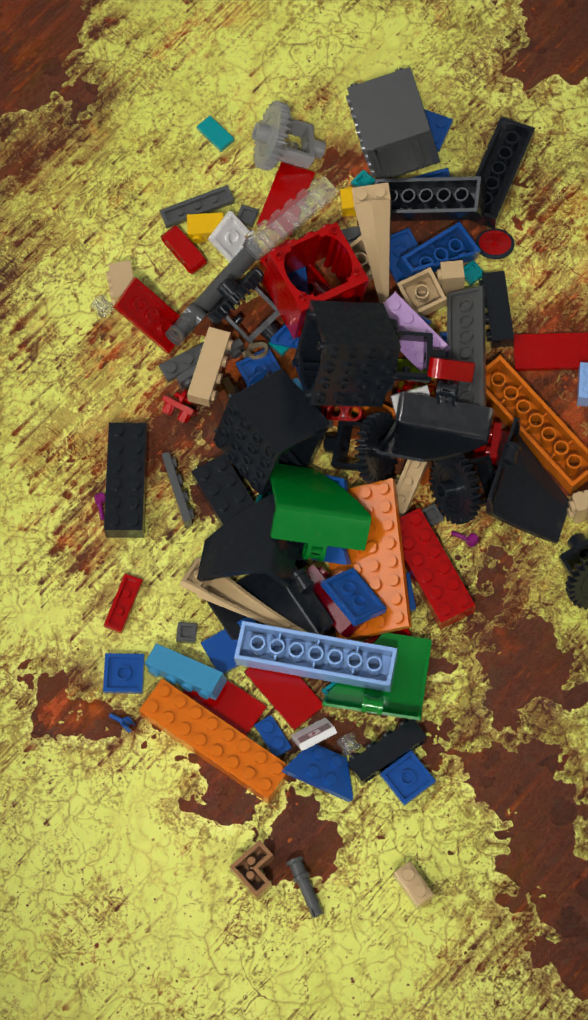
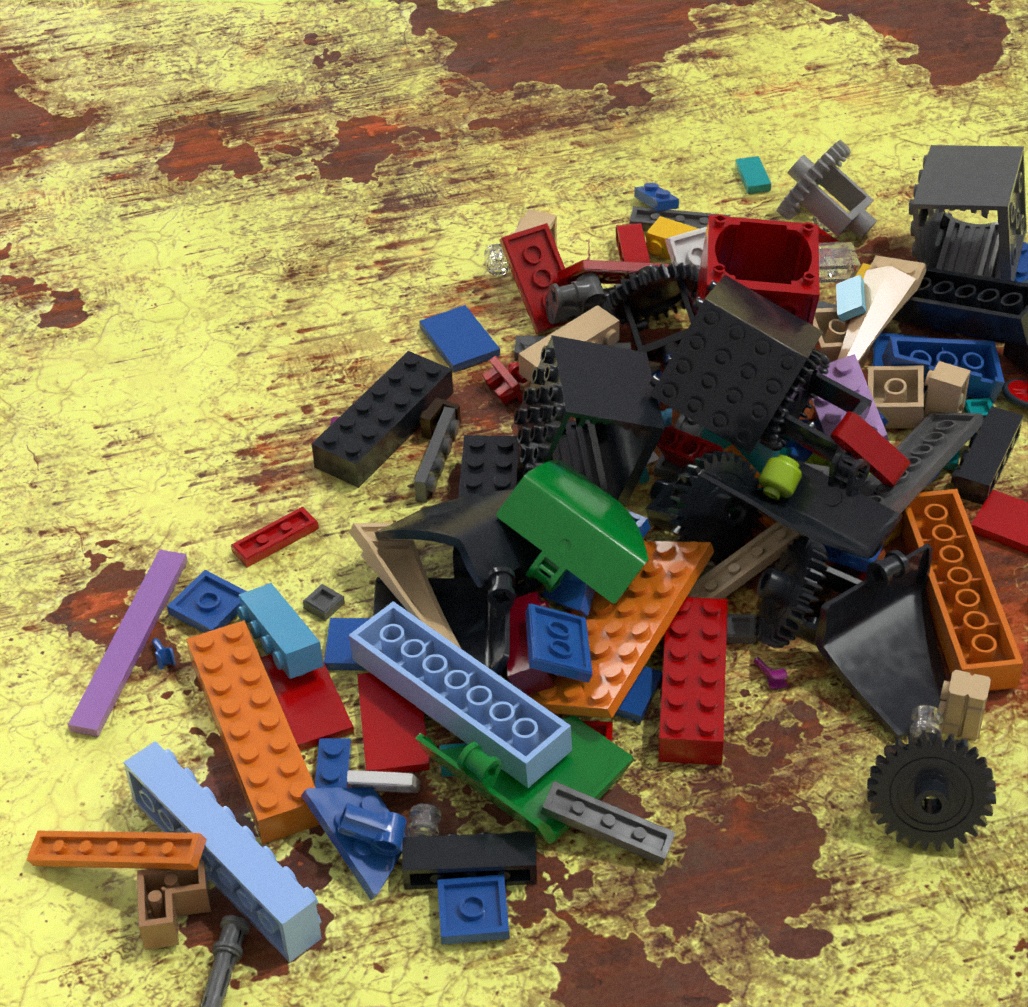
camera: 30 degrees right, 25 degrees down
none -> orange plate [26,830,207,870]
none -> medium lavender tile [68,549,188,737]
none -> light blue brick [123,741,322,963]
none -> blue piece [337,803,407,856]
none -> blue tile [419,305,500,372]
none -> dark brown bracket [419,397,461,440]
none -> dark grey plate [540,781,676,865]
none -> red tile [557,260,669,284]
none -> blue plate [634,183,679,211]
none -> lime head [758,455,802,500]
none -> tile [836,275,866,322]
none -> clear wheel [909,705,943,738]

